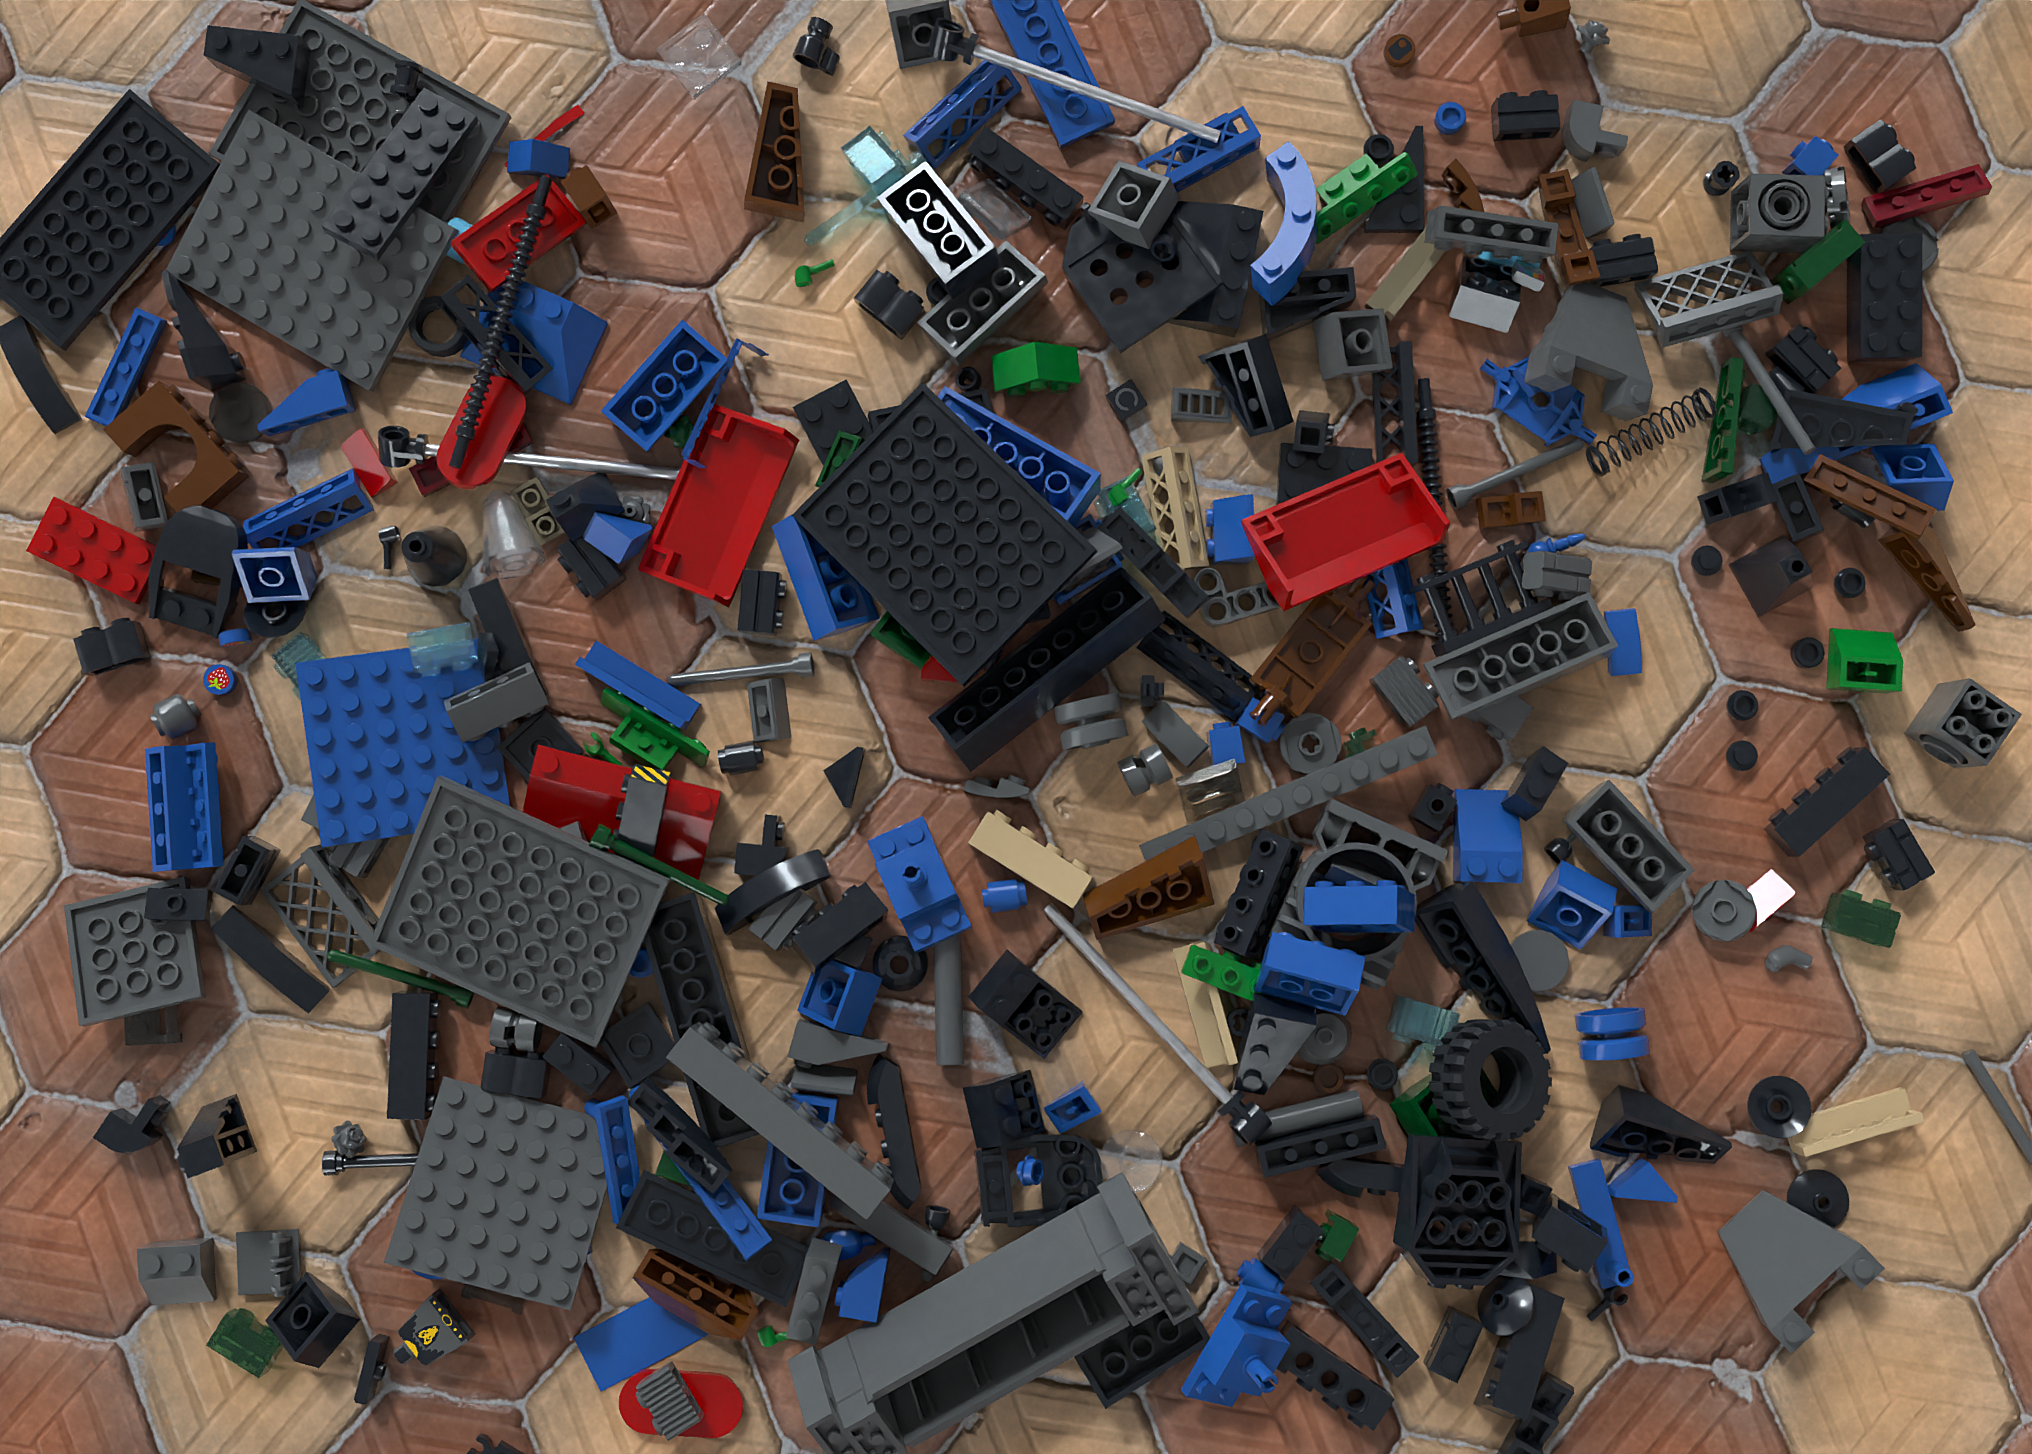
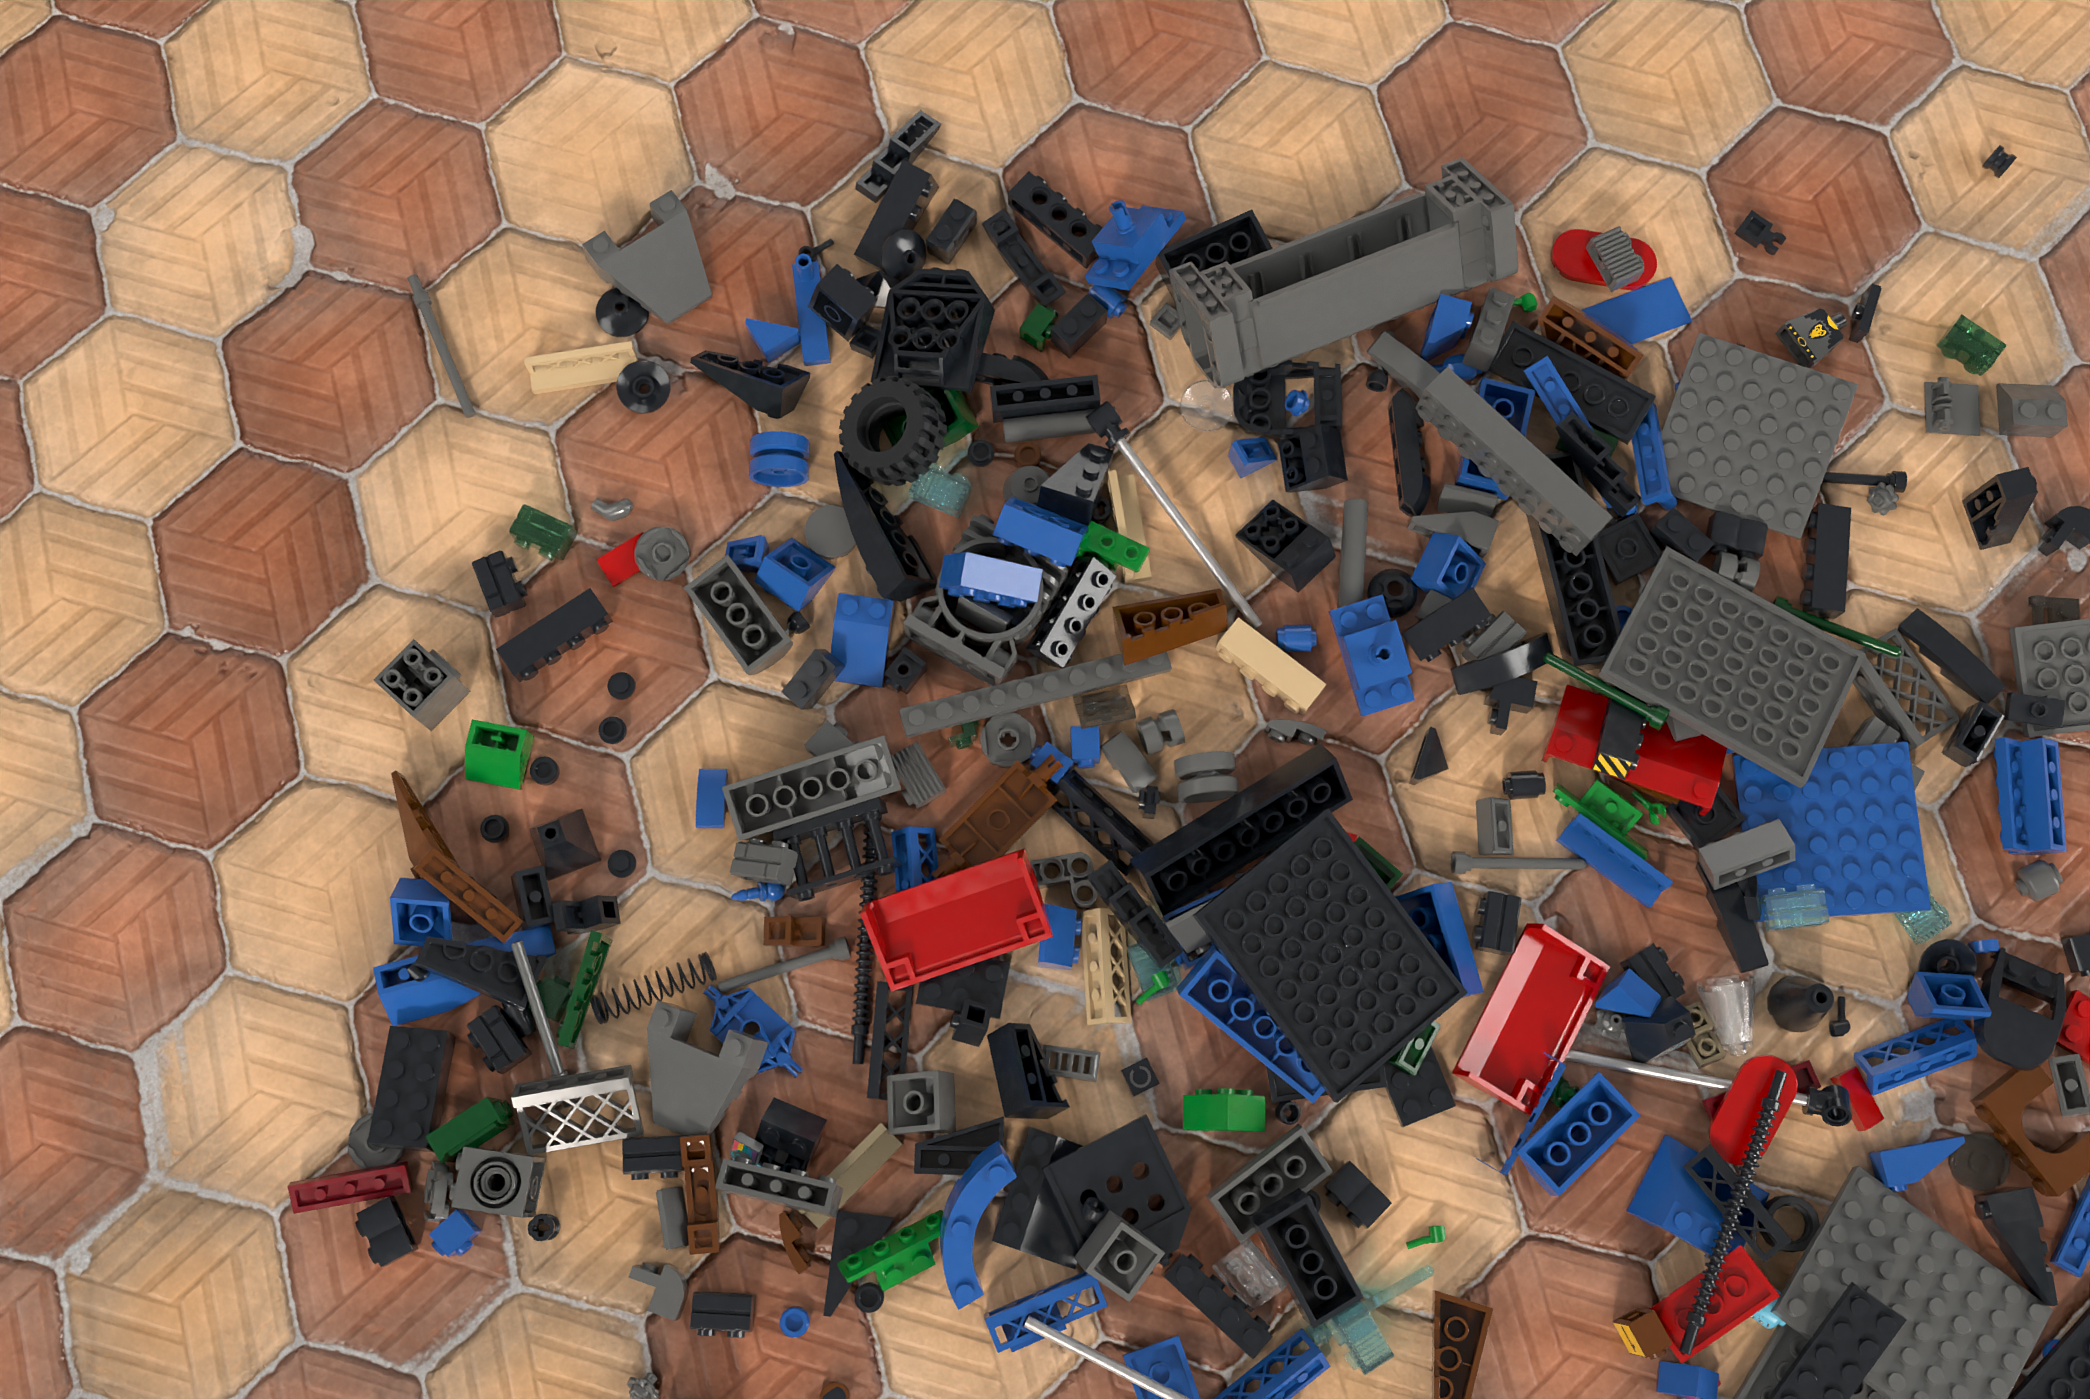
camera: 175 degrees left, 10 degrees down
tile [203,664,237,695] -> none
black slope [265,1272,361,1368] -> none

